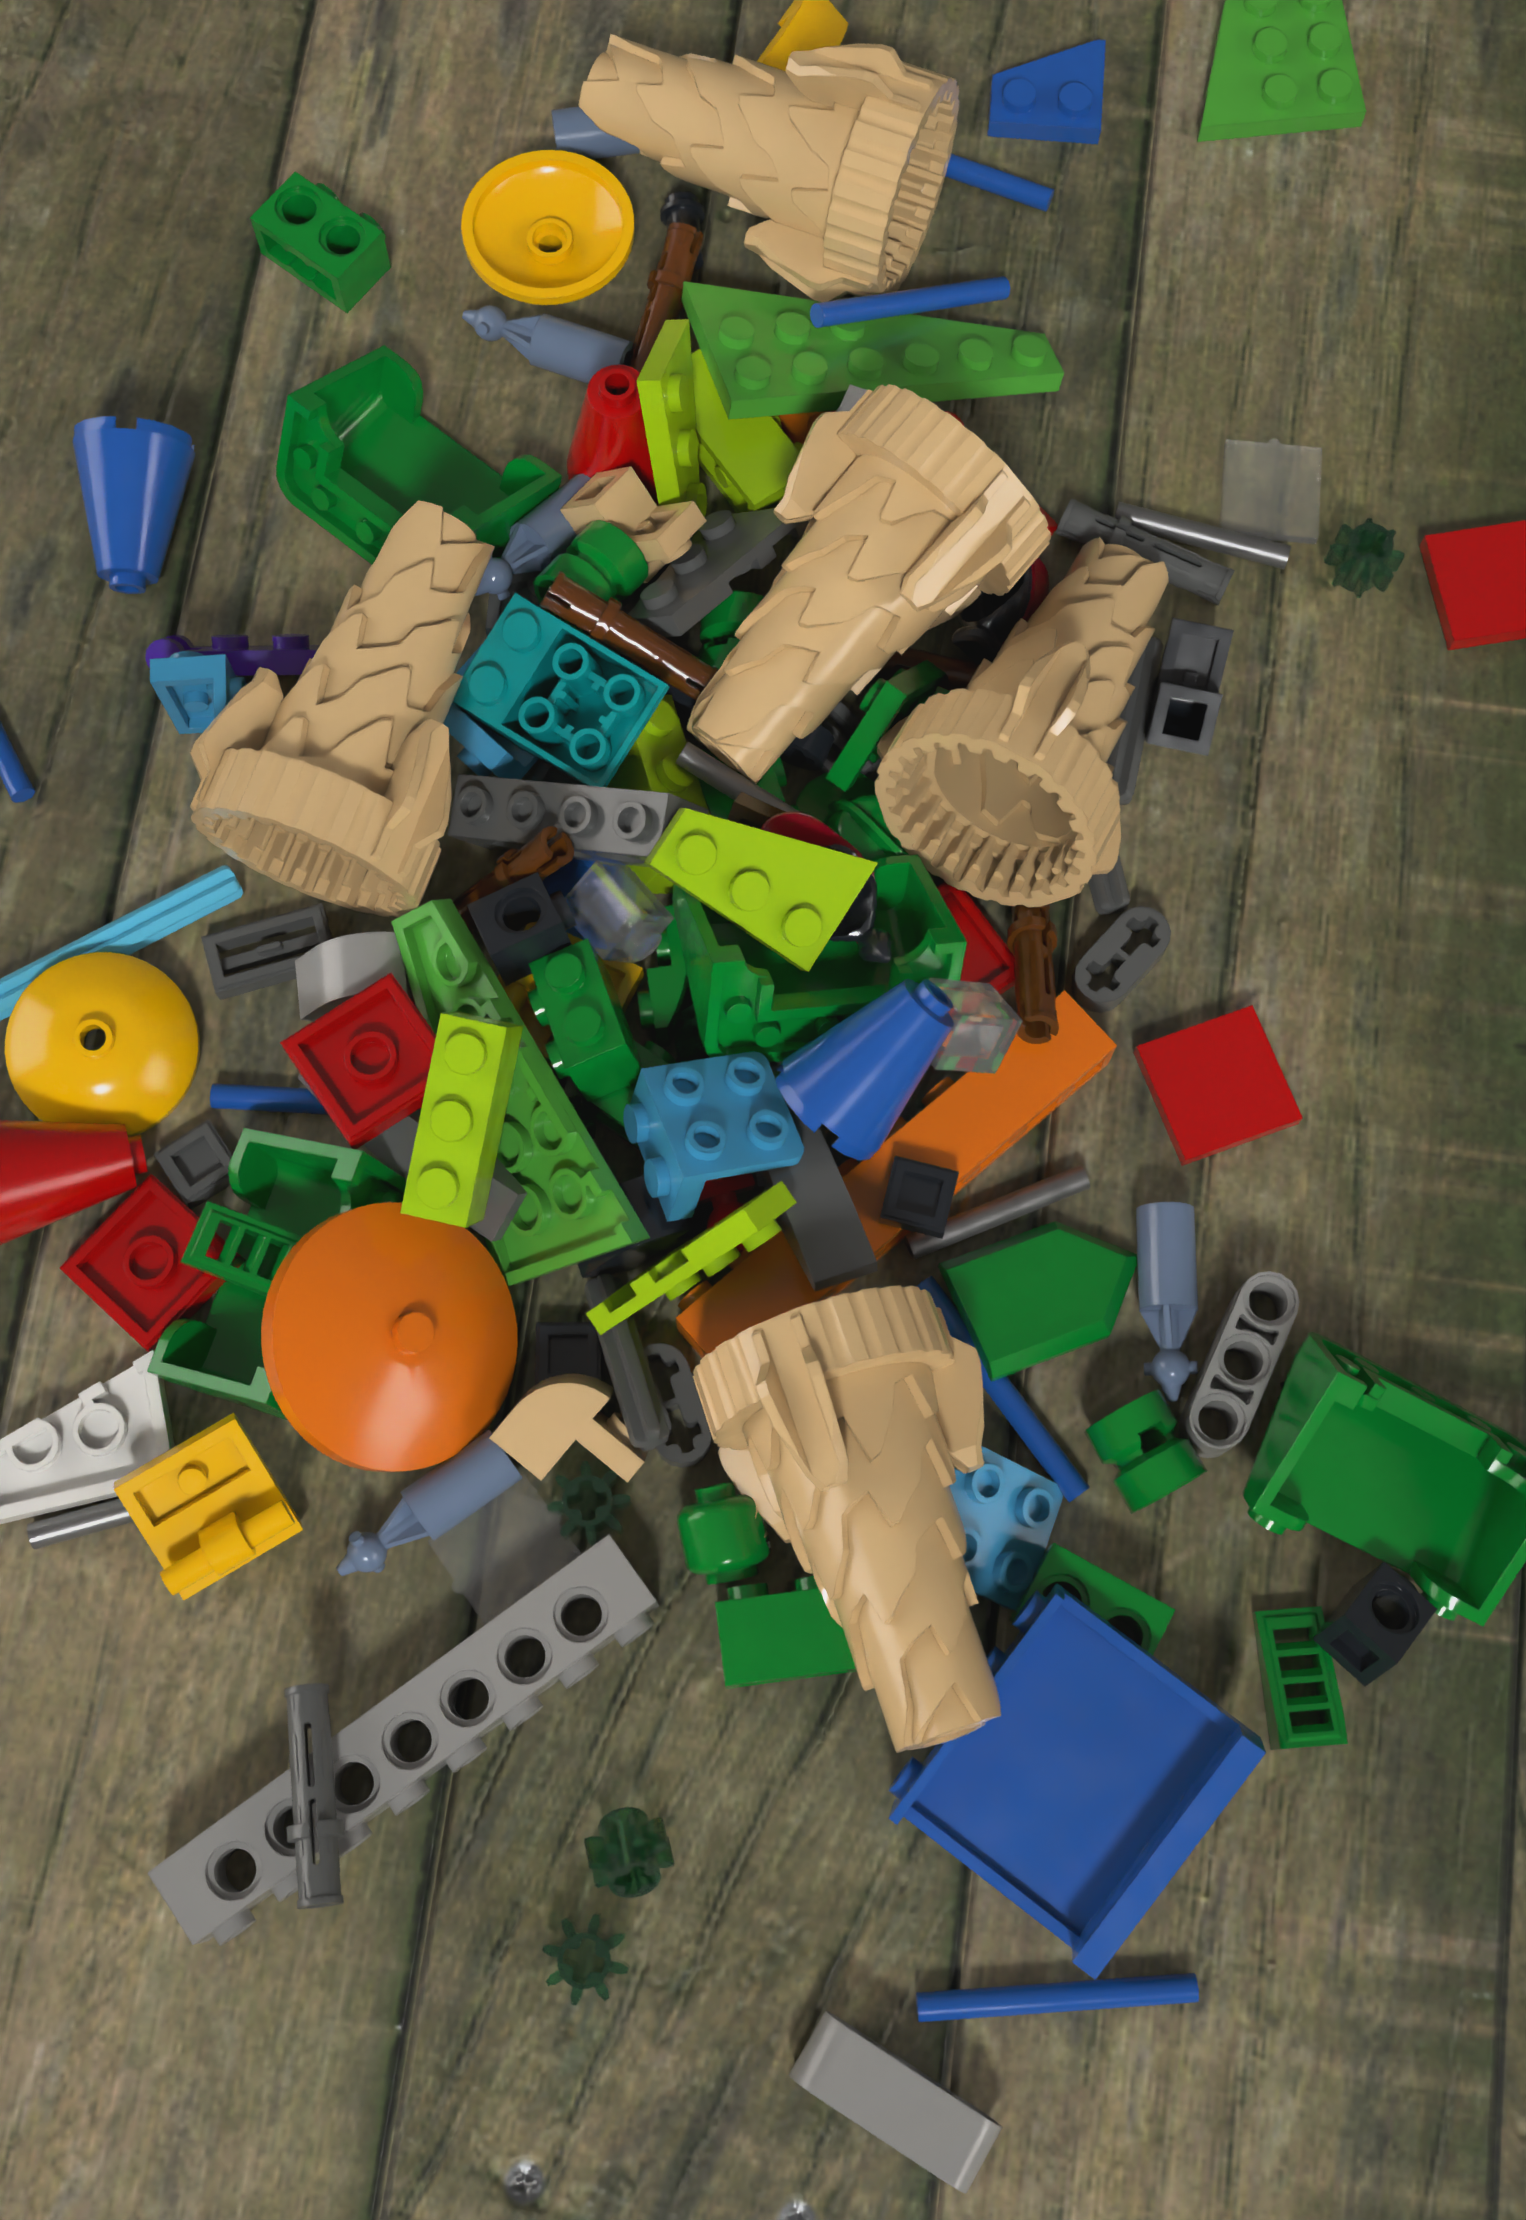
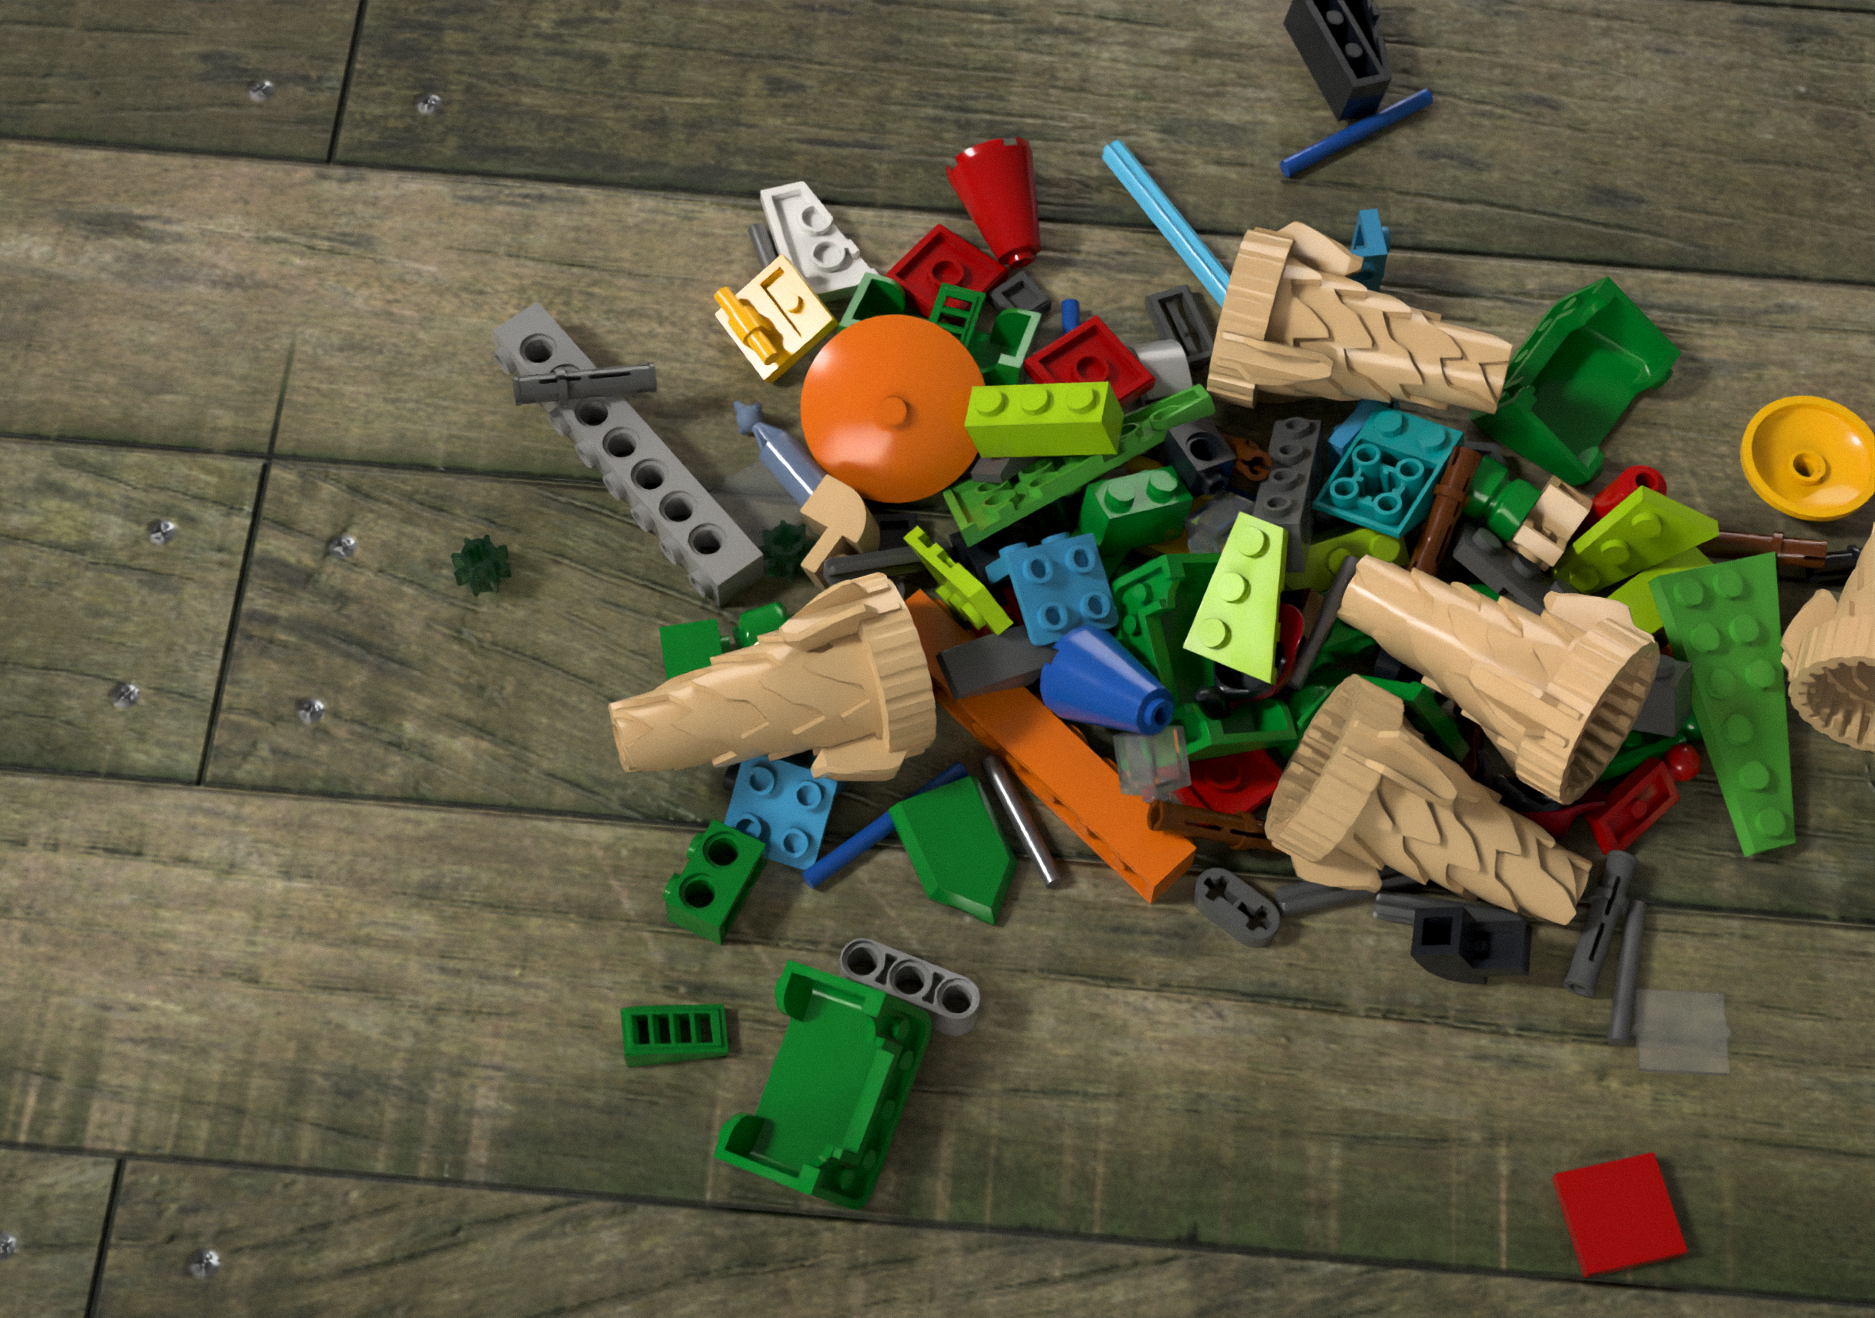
camera: 85 degrees right, 10 degrees down
yellow dish [5,952,200,1137] -> none
blue cone [72,416,195,594] -> none
dark purple plate [145,634,320,676] -> none
green brick [250,171,391,313] -> none
sand blue wheel [462,305,634,384] -> none
sand blue wheel [475,474,591,600] -> none
clear green gear [584,1807,674,1898] -> none
light grey beam [789,2011,1003,2194] -> none
blue bar [810,276,1010,328] -> none
black tile [879,1156,959,1239] -> none
blue panel [888,1583,1266,1980] -> none
blue bar [916,1973,1199,2022] -> none
green wheel [1084,1389,1207,1514] -> none
red tile [1133,1005,1303,1166] -> none
sand blue wheel [1136,1202,1198,1402] -> none
black brick [1313,1562,1437,1687] -> none
clear green gear [1324,518,1405,598] -> none

